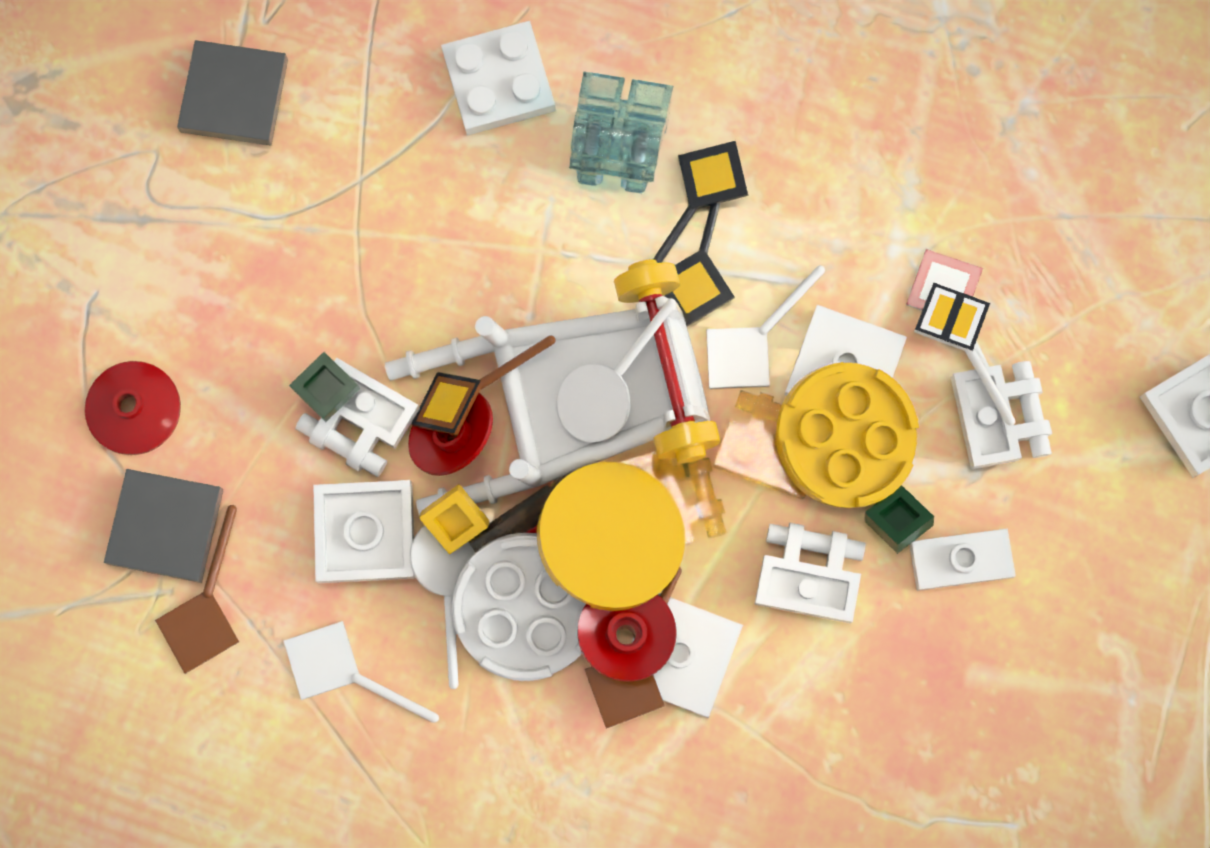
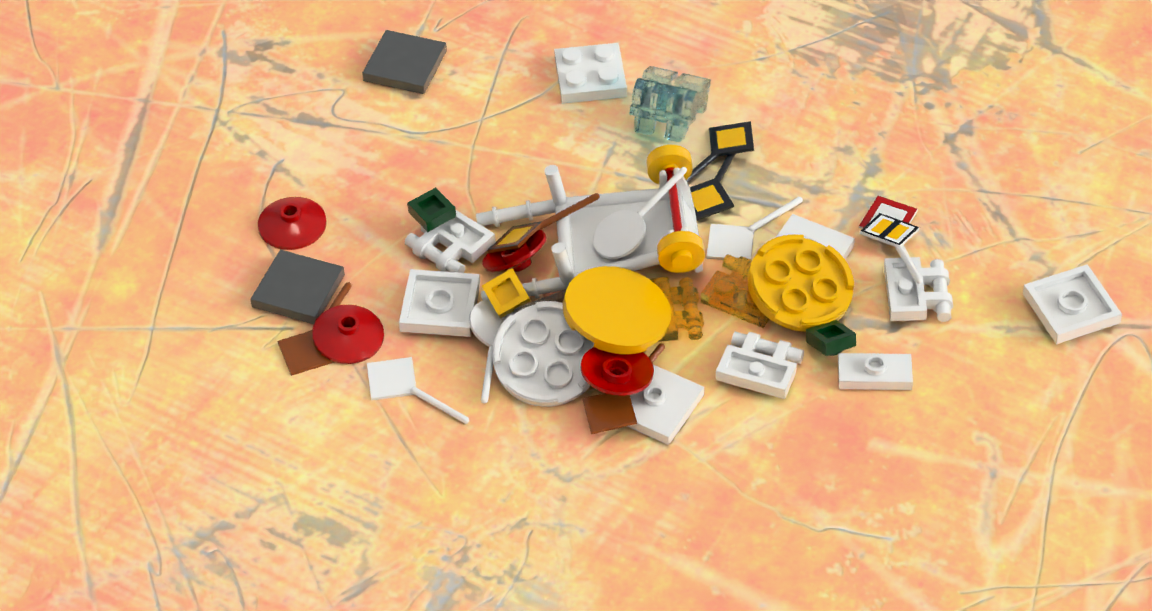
camera: 10 degrees right, 30 degrees down
none -> red dish [312,304,384,364]

